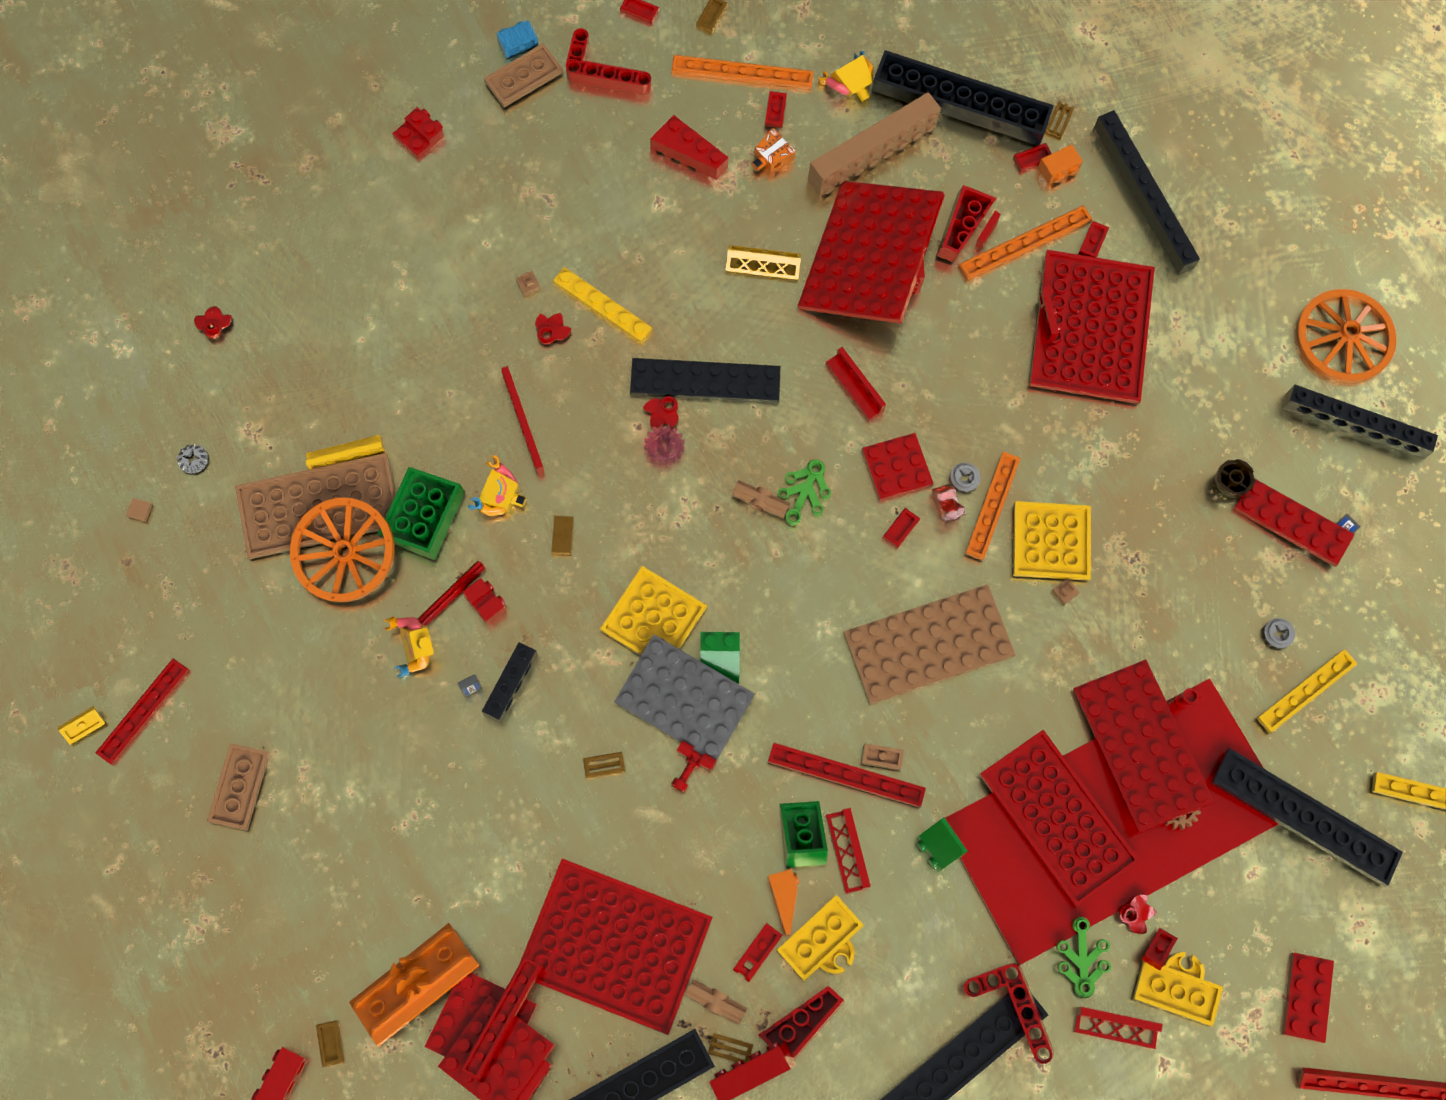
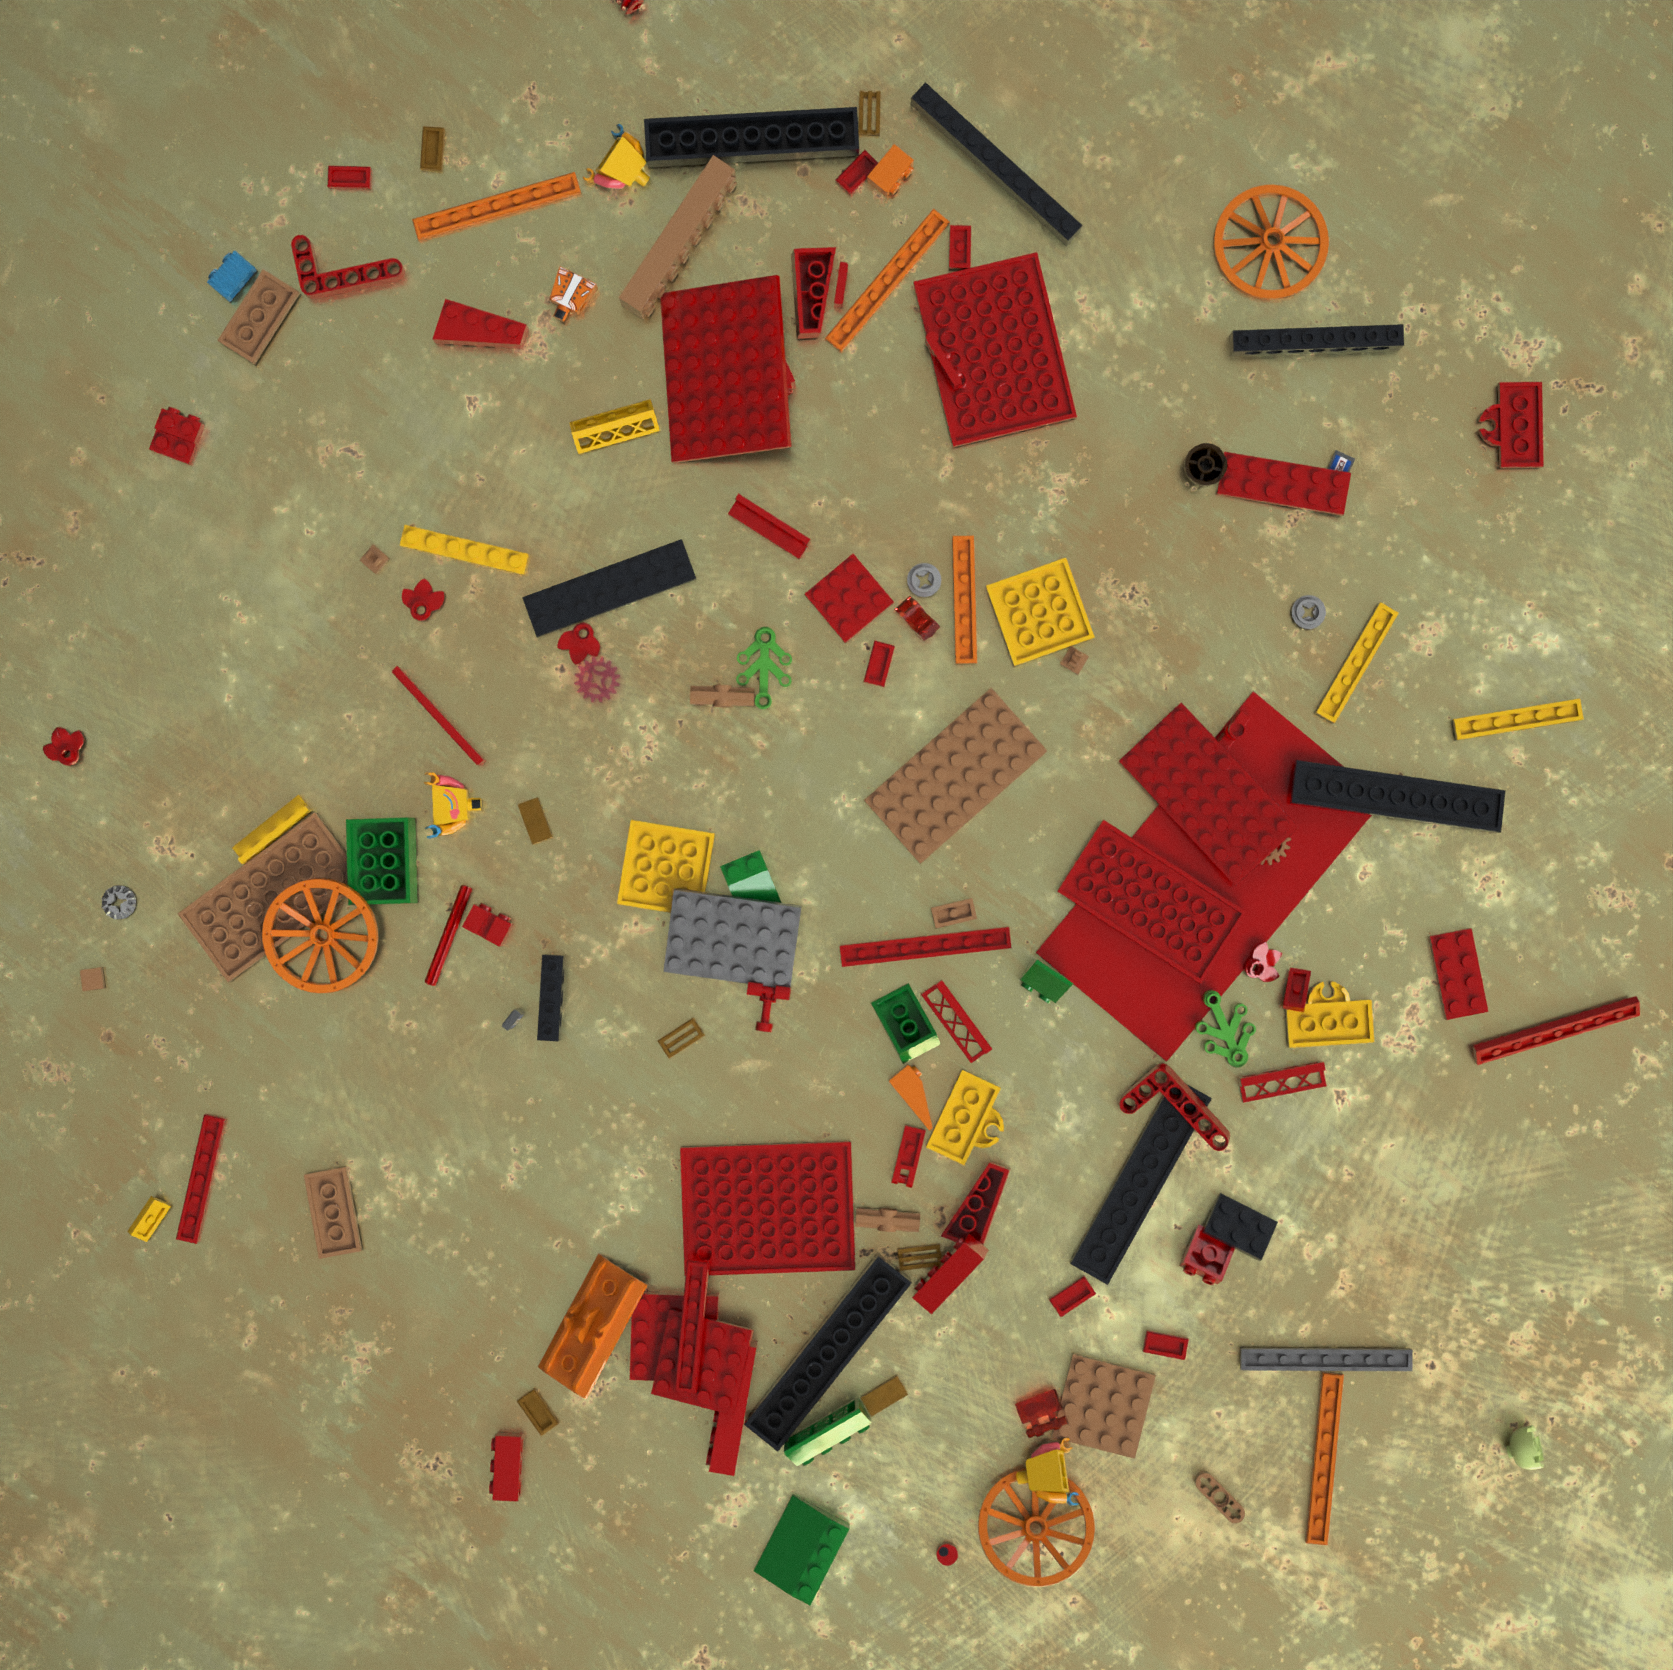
camera: 15 degrees left, 15 degrees up
torso [383,617,434,677] -> none
red plate [765,91,787,128] -> none

